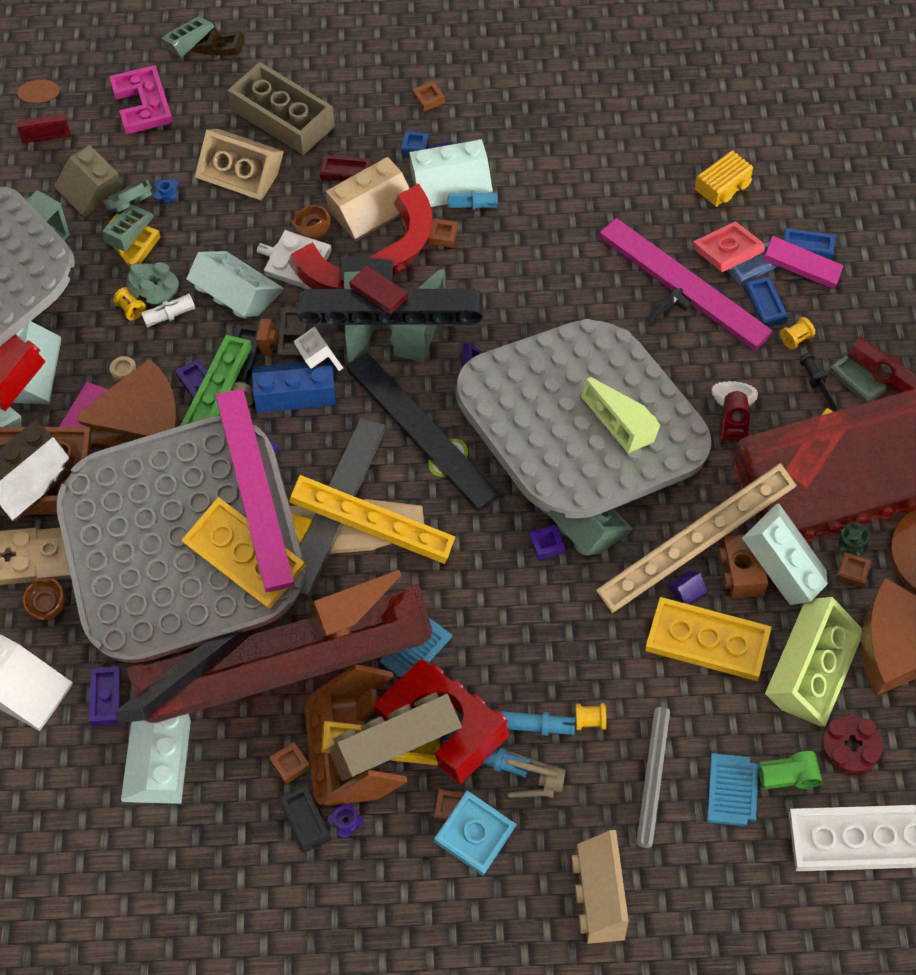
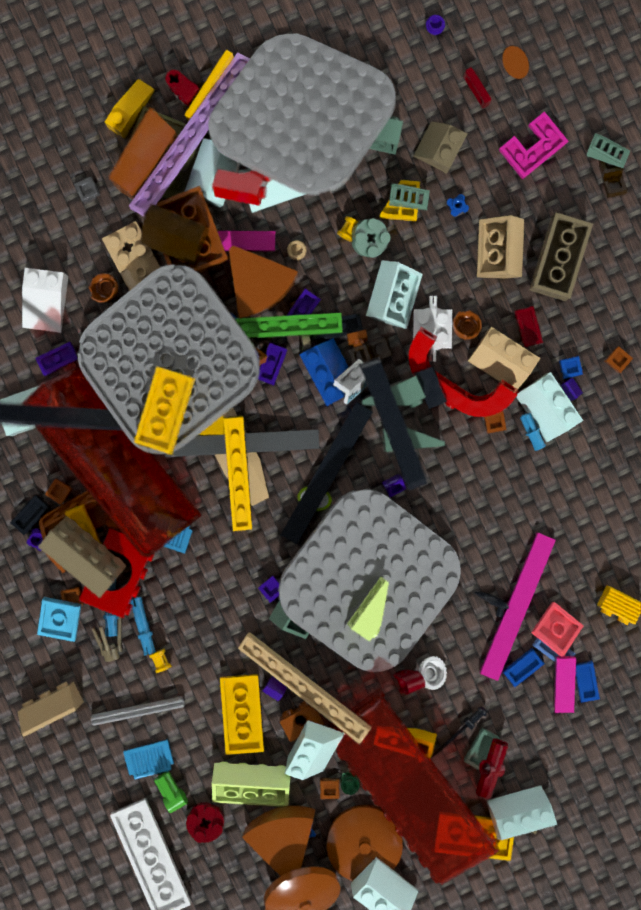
camera: 65 degrees right, 30 degrees up
sand green plate [103,179,152,213] -> none
white pin [141,294,196,328] -> none
dark pink tile [216,388,294,593] -> none
dark orange slope [309,570,401,640] -> none
dark red tile [349,265,408,315] -> none
yellow bush [780,317,816,350] -> none

